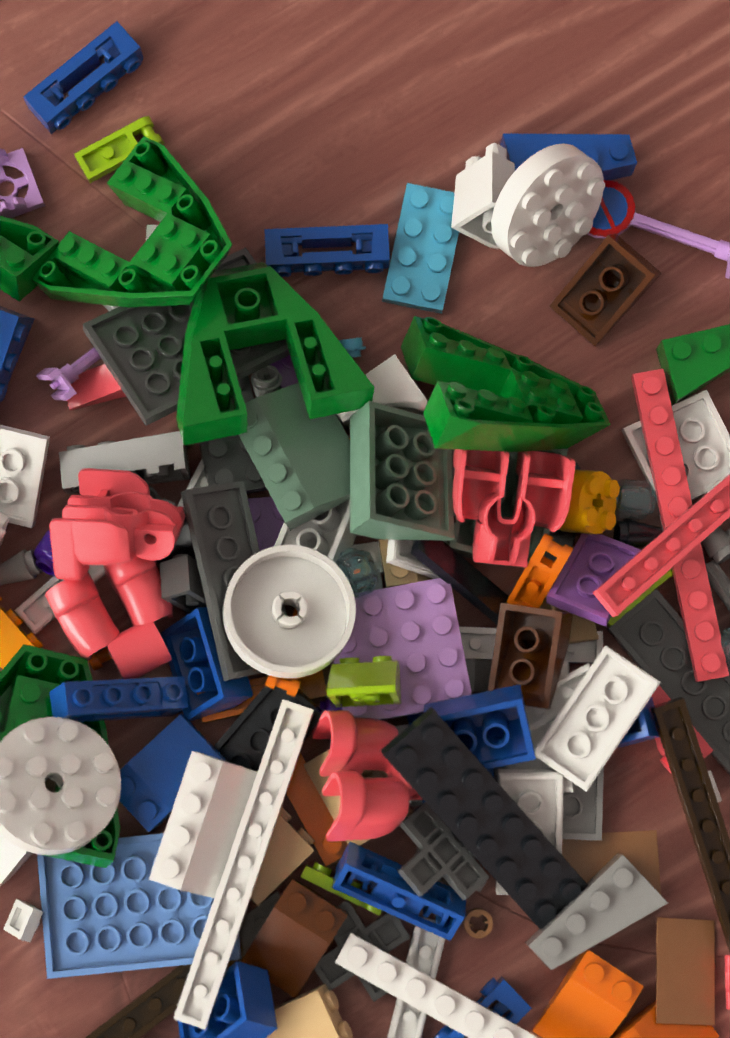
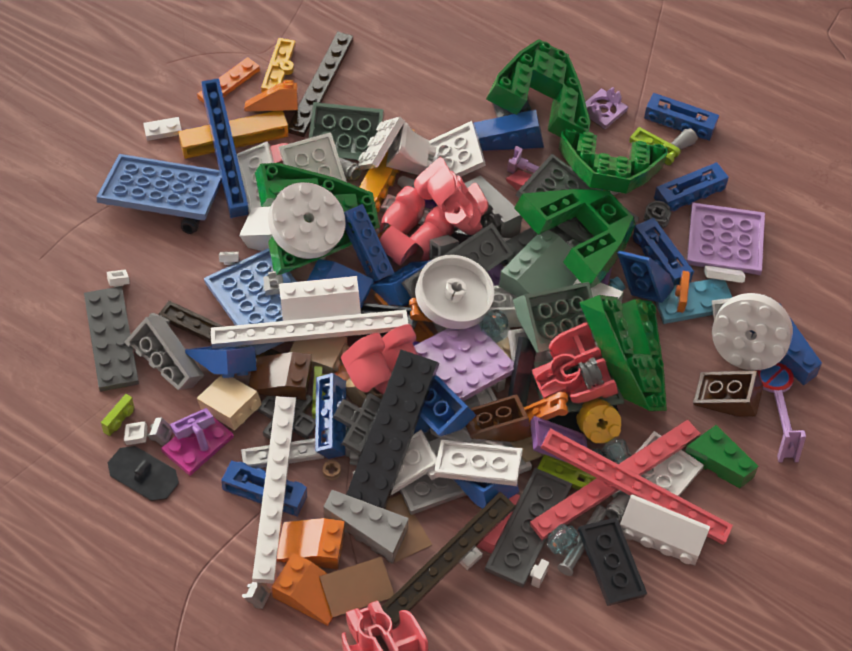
camera: 65 degrees right, 25 degrees down
lime slope [327,656,402,708] -> none
none -> light grey tile [263,271,283,296]
none -> dark grey wheel [578,357,604,389]
none -> blue slope [617,251,674,303]
none -> dark grey wheel [644,201,671,230]
none -> blue brick [654,162,729,211]
none -> light grey cone [671,128,698,150]
none -> orange plate [675,271,690,313]
none -> lavender plate [687,202,765,275]
none -> white tile [704,265,745,283]

